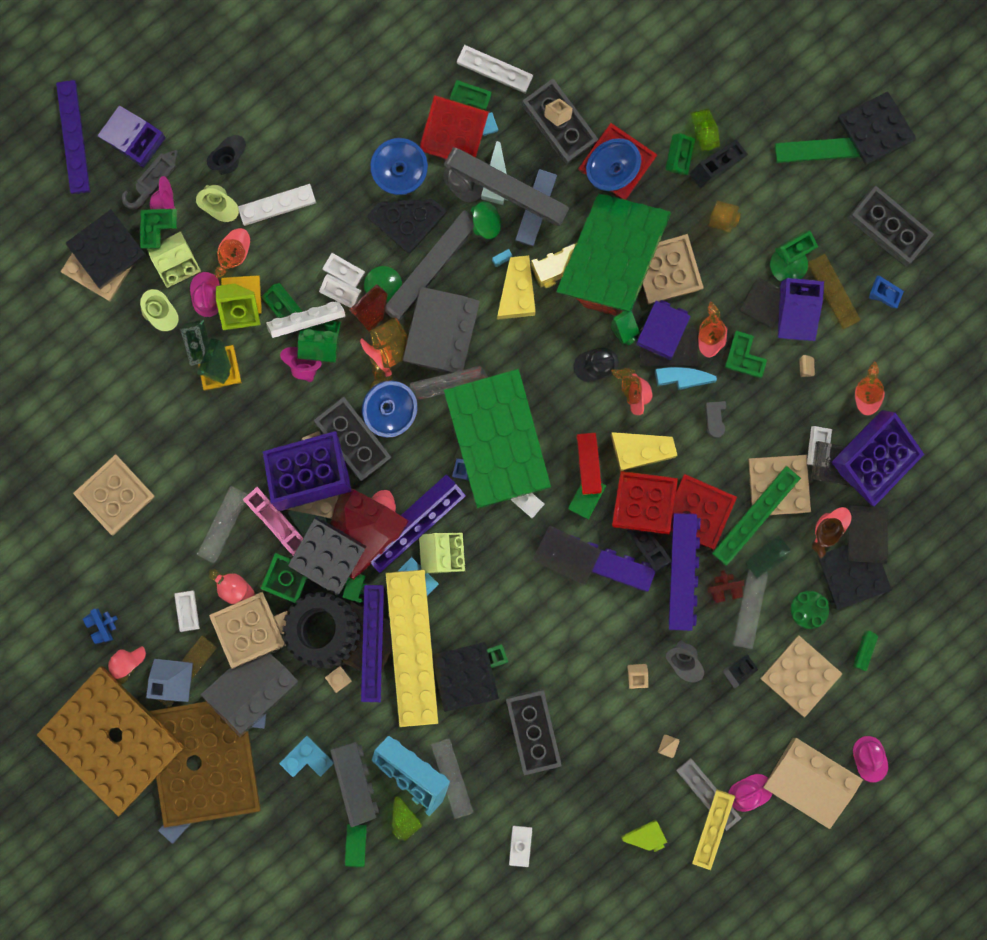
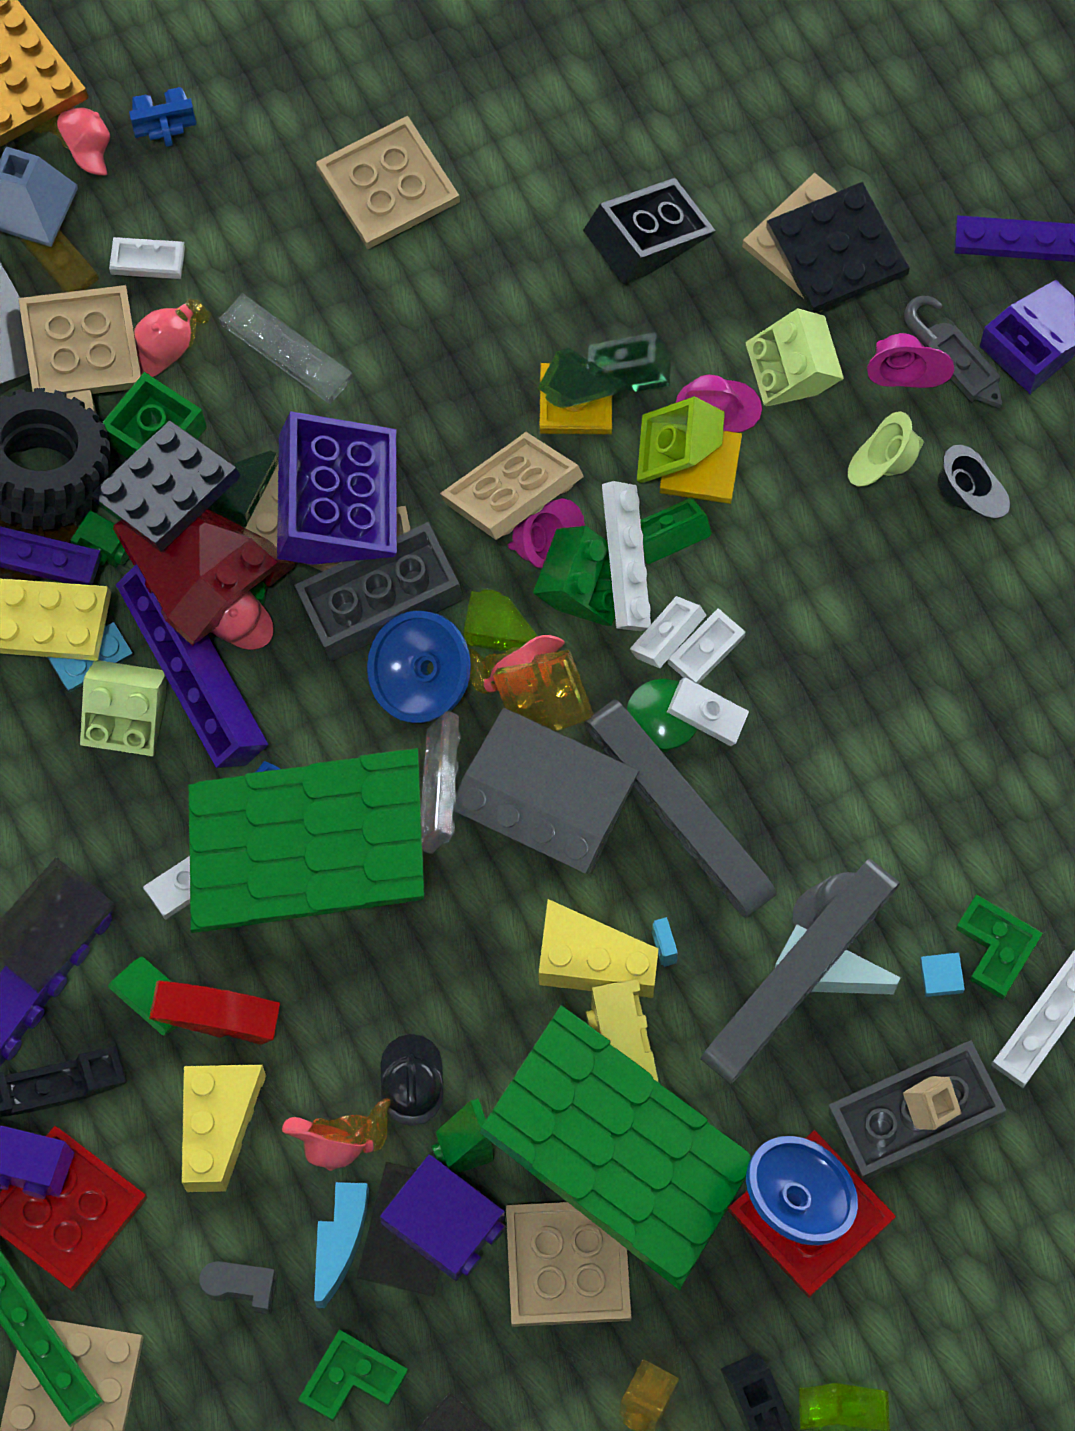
camera: 105 degrees right, 15 degrees down
green plate [140,209,177,249] -> none
yellowish green piece [140,289,179,331] -> none
hair [215,228,250,278] -> none
white plate [238,184,316,226] -> none
bright pink arch [243,487,303,556] -> none
clear red slope [349,284,387,332] -> none
black plate [367,199,447,254] -> none
blue dish [371,138,428,195] -> none
red plate [420,95,489,159] -> none
green dish [471,201,501,239] -> none
sand blue tile [515,169,557,247] -> none
red plate [612,471,678,535] -> none
green slope [665,133,695,175] -> none
hair [698,302,727,357] -> none
none -> tan plate [440,432,584,540]
none -> clear neon green slope [463,589,538,653]
none -> black slope [583,178,716,284]
none -> white plate [667,677,749,746]

